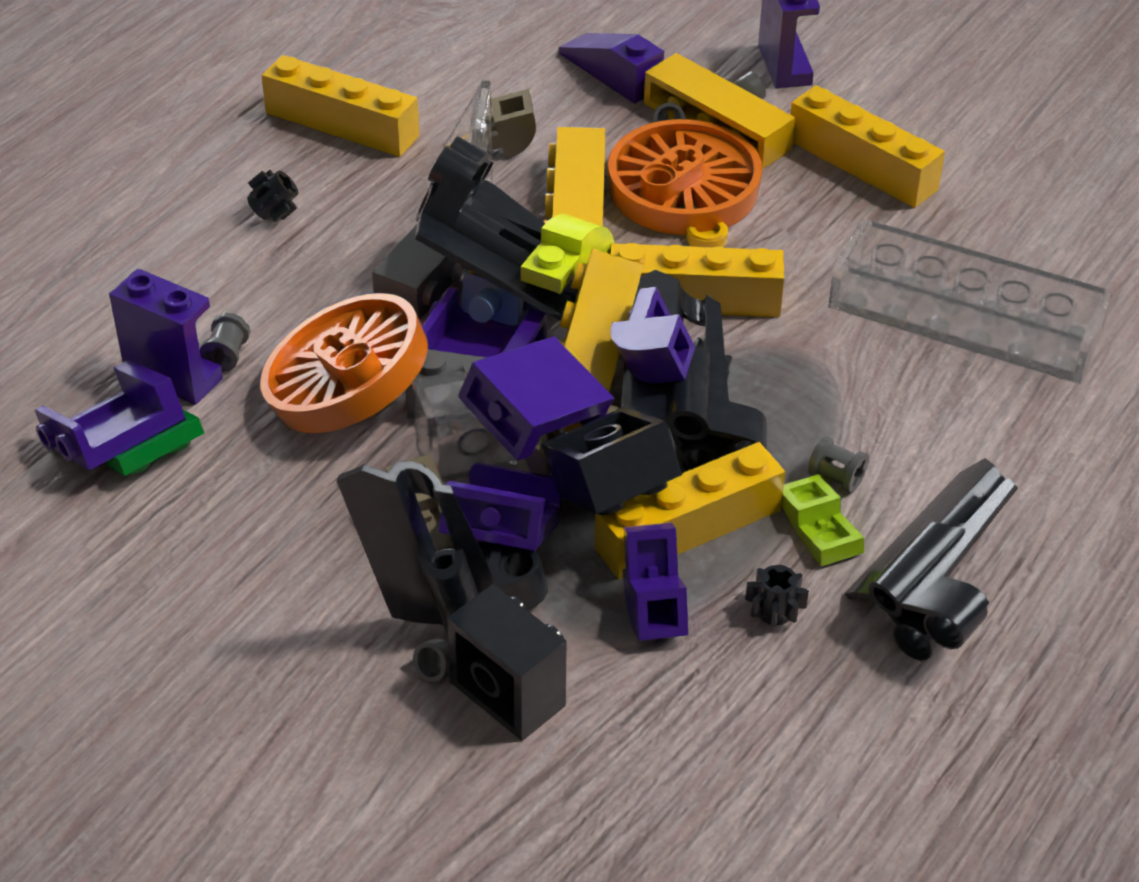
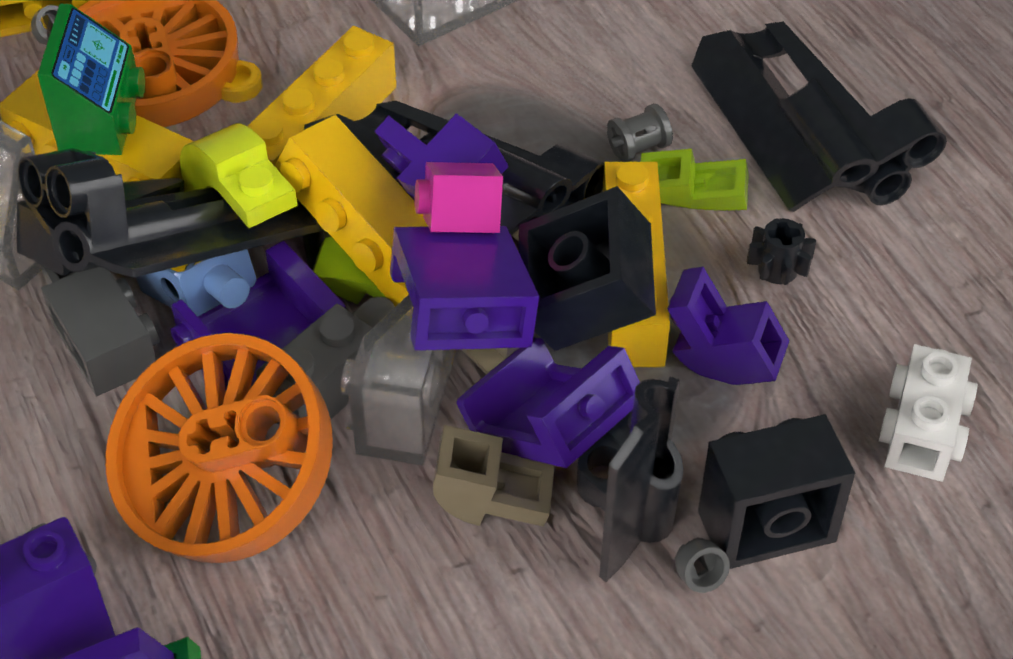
camera: 60 degrees left, 5 degrees up
none -> green slope [37,4,145,155]
none -> dark pink brick [415,162,503,233]
none -> white brick [879,344,978,482]

